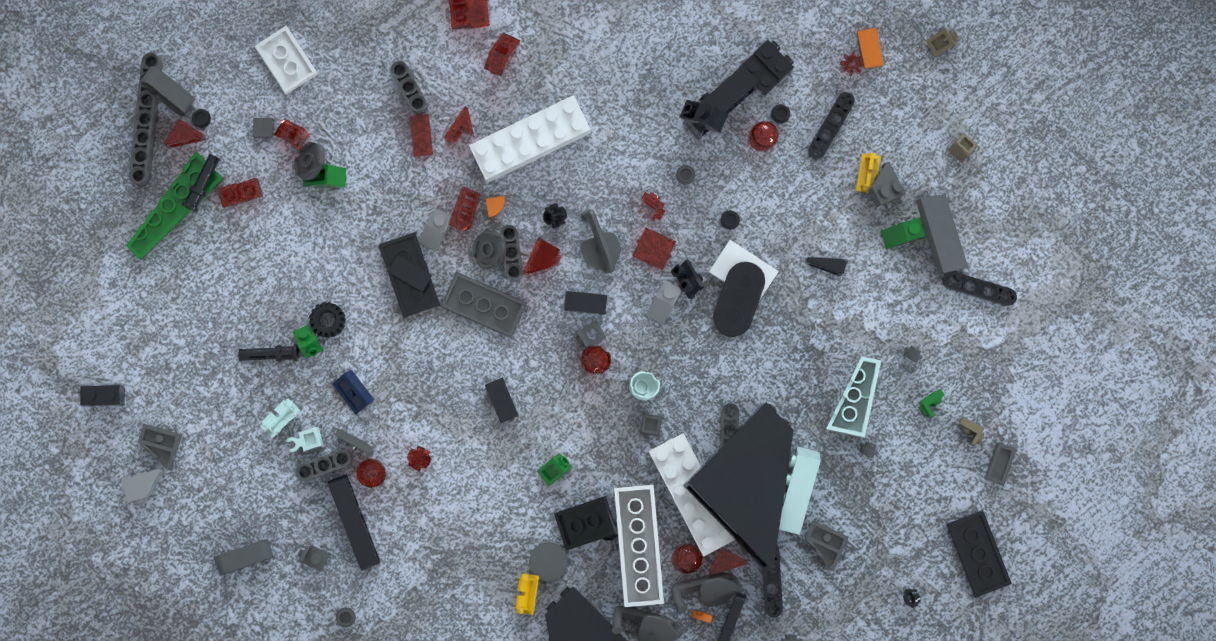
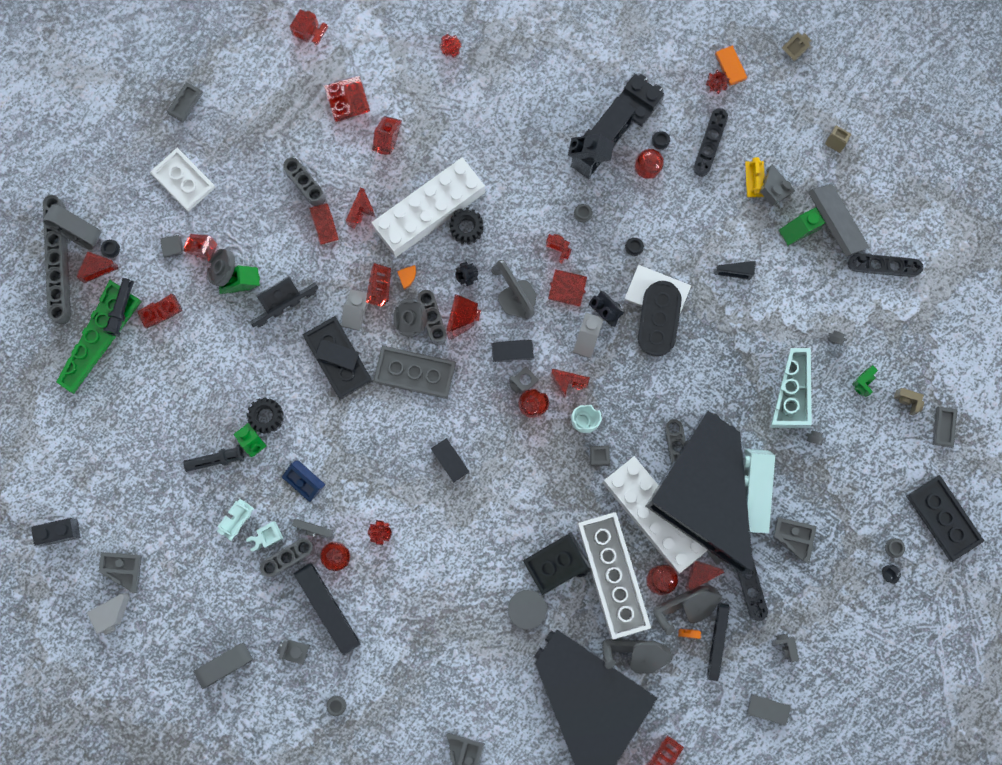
camera: 10 degrees left, 5 degrees down
yellow hinge [514,573,539,615] -> none
green bracket [537,453,571,486] -> none
none -> black bracket [250,276,318,328]
none -> black tyre [449,208,484,245]
none -> clear red slope [551,369,590,398]
none -> dark grey plate [885,538,905,558]

